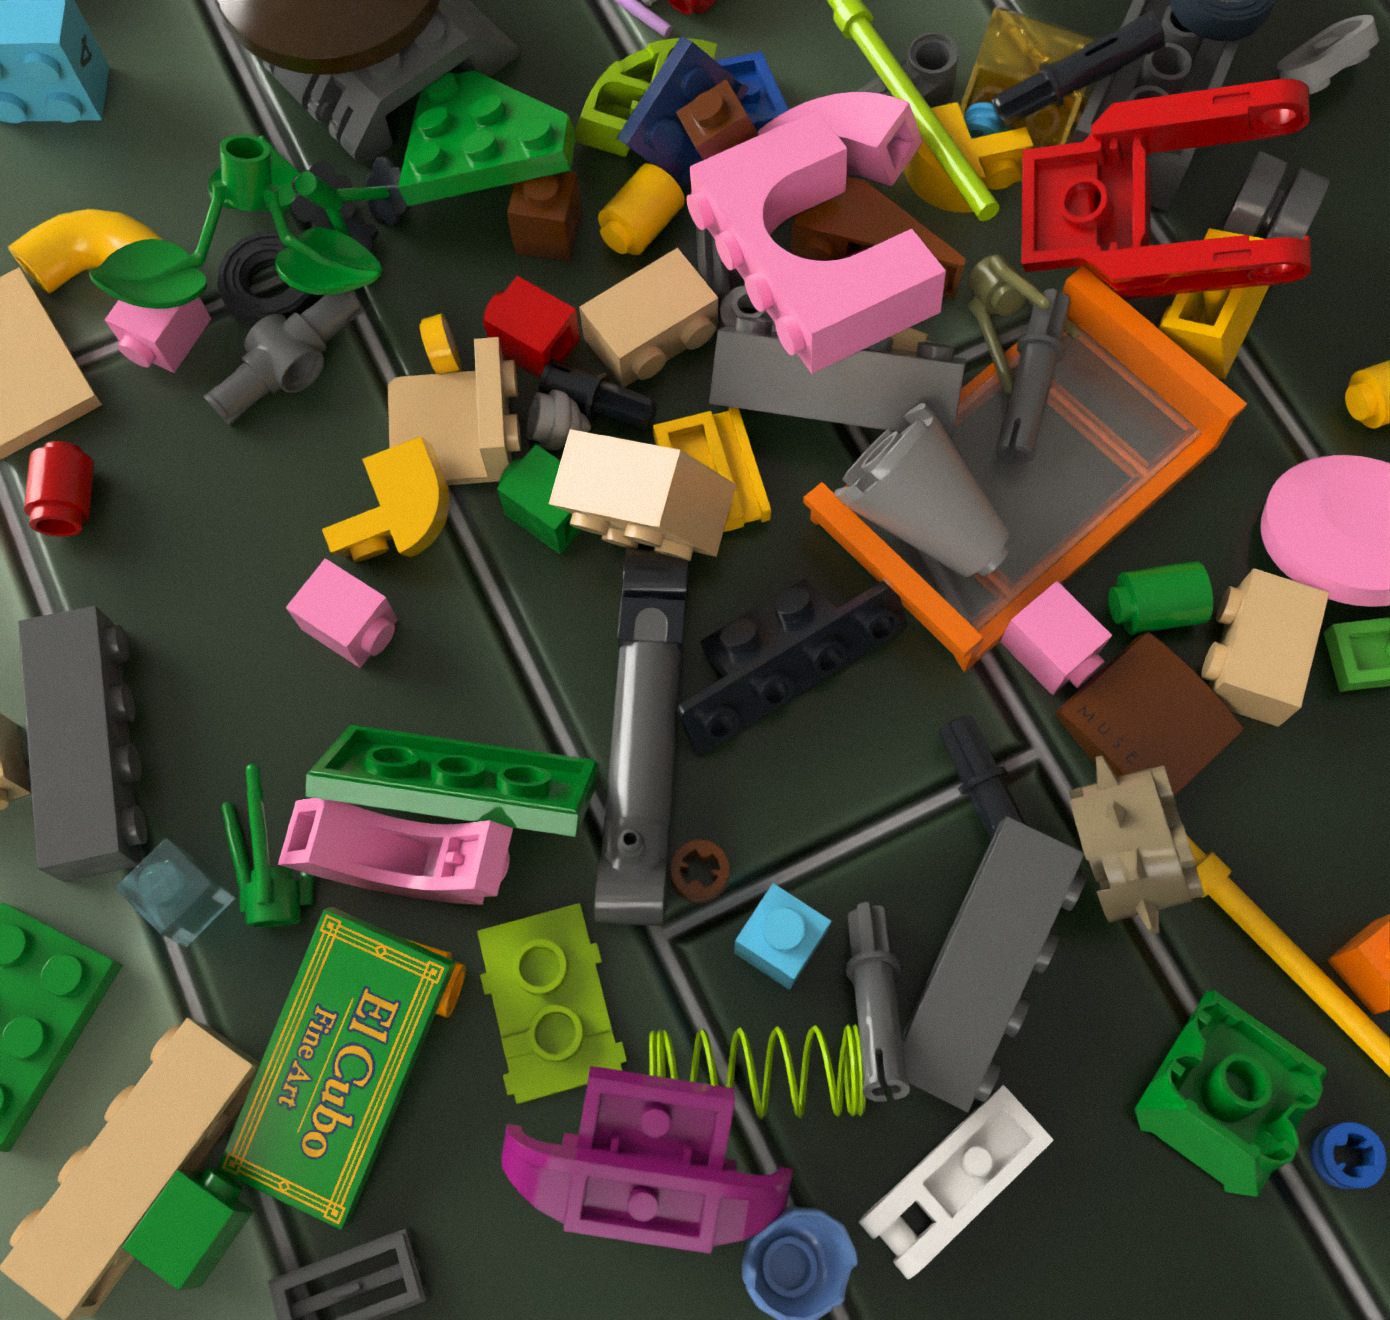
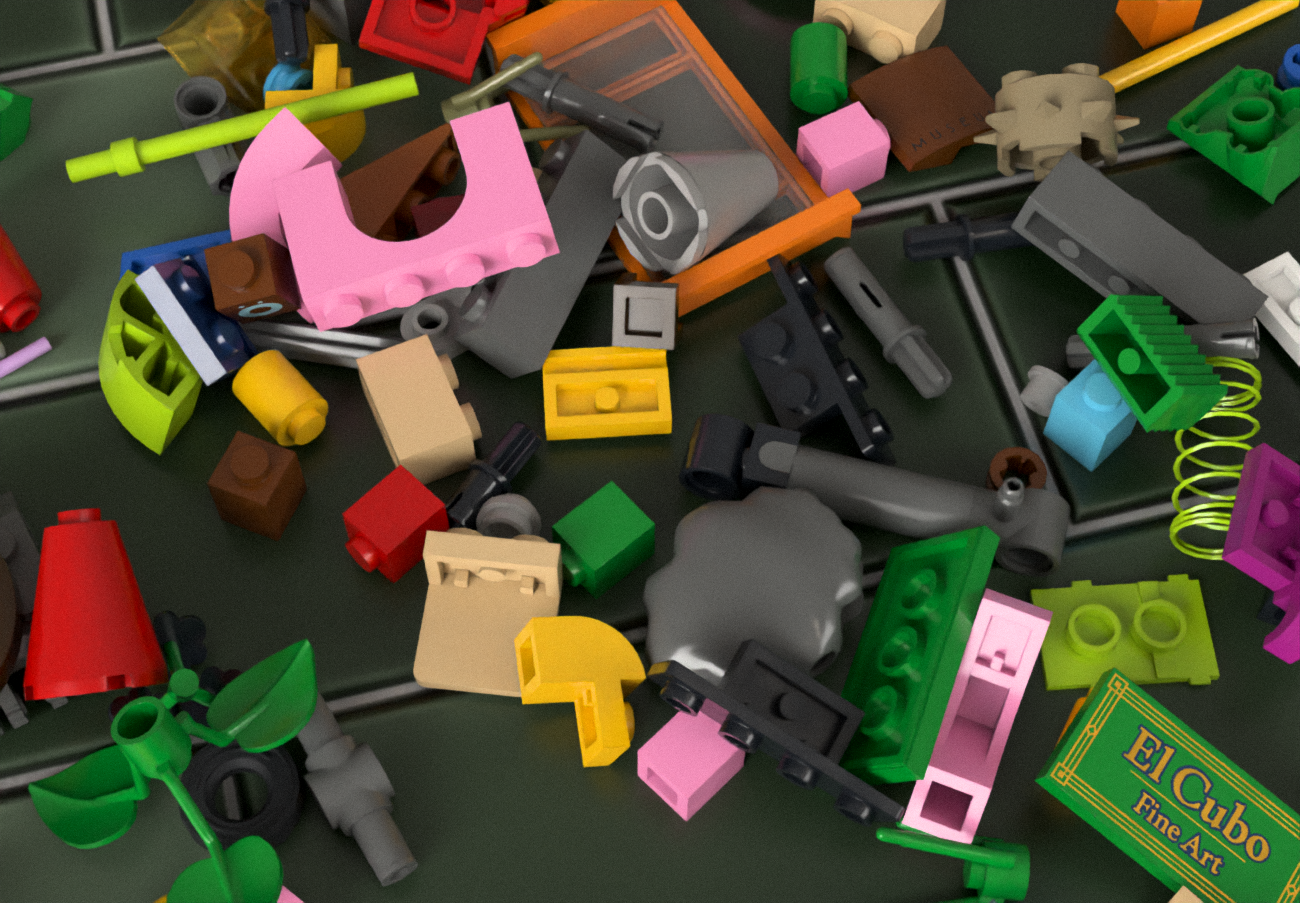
camera: 80 degrees left, 10 degrees down
green plate [398,70,576,206] -> none
yellow tile [420,313,462,375] -> none
brick [549,429,736,562] -> none
none -> red cone [23,508,169,701]
none -> panel [612,272,683,350]
none -> dark grey piece [642,486,864,687]
none -> black bracket [647,639,905,827]
none -> dark grey axle [824,247,953,399]
none -> light grey piece [1020,365,1069,417]
none -> green brick [1077,294,1228,433]

